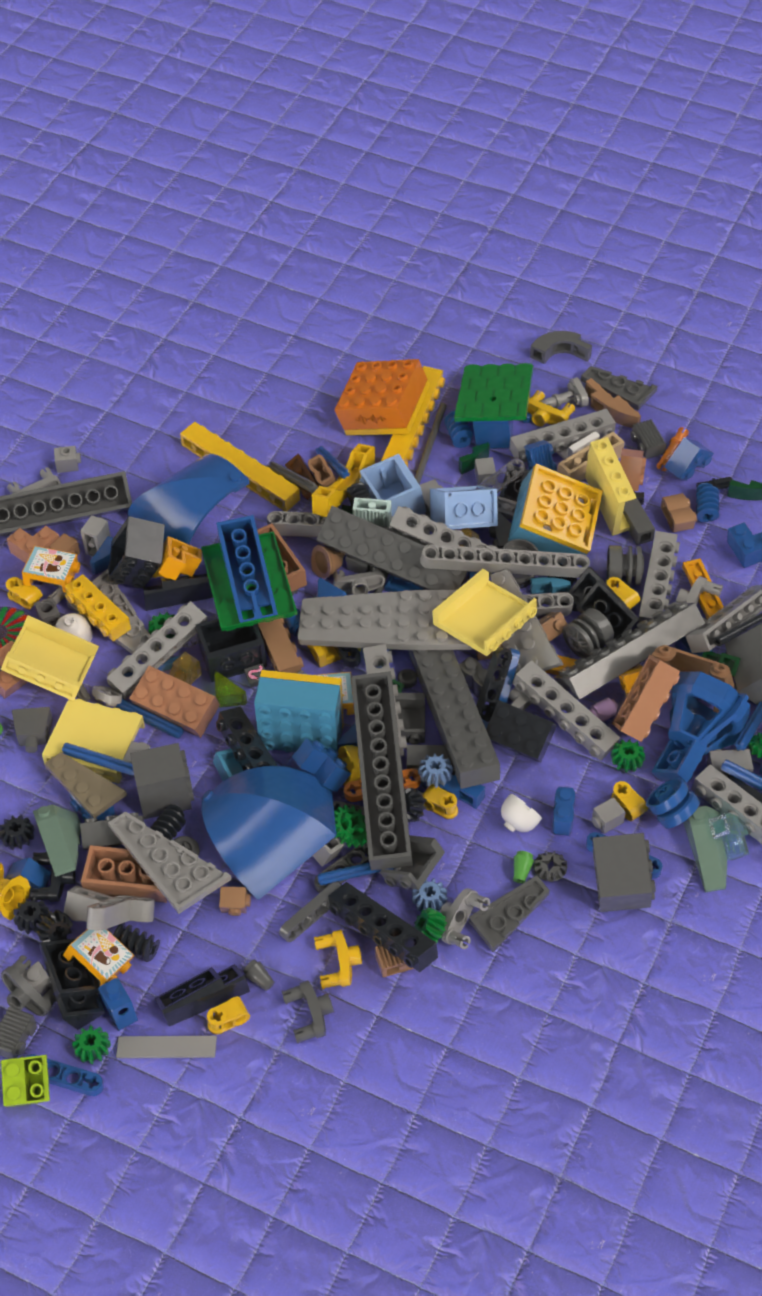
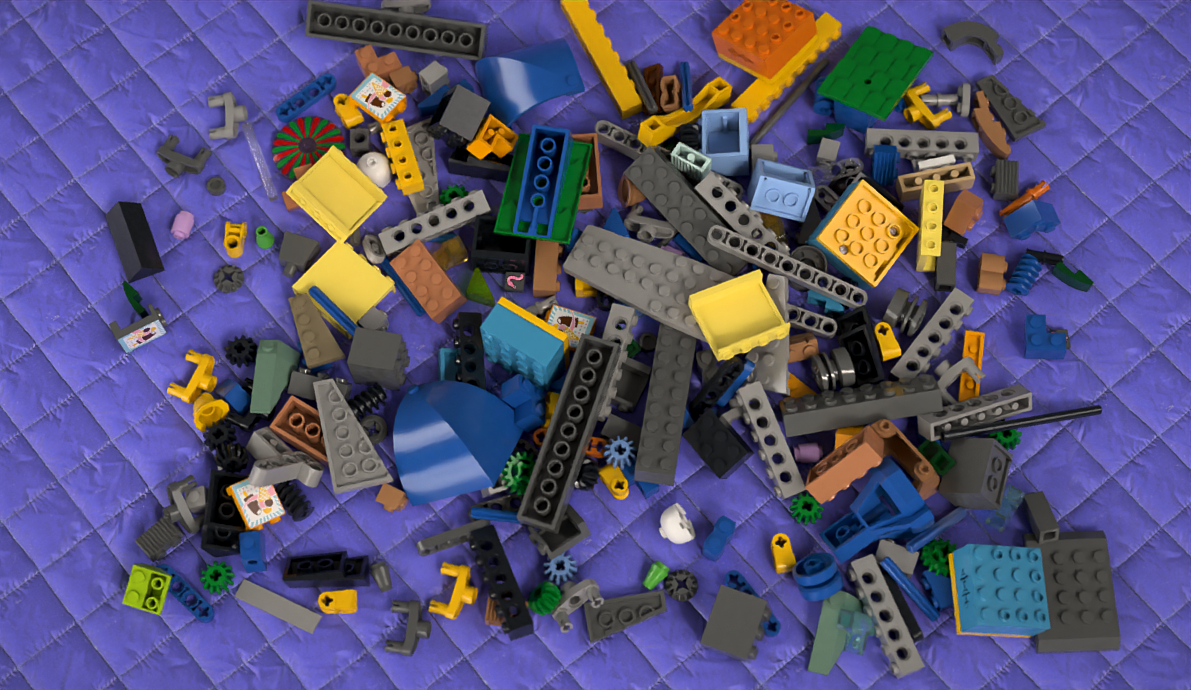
camera: 25 degrees right, 15 degrees up
light grey brick [592,797,625,834] -> none

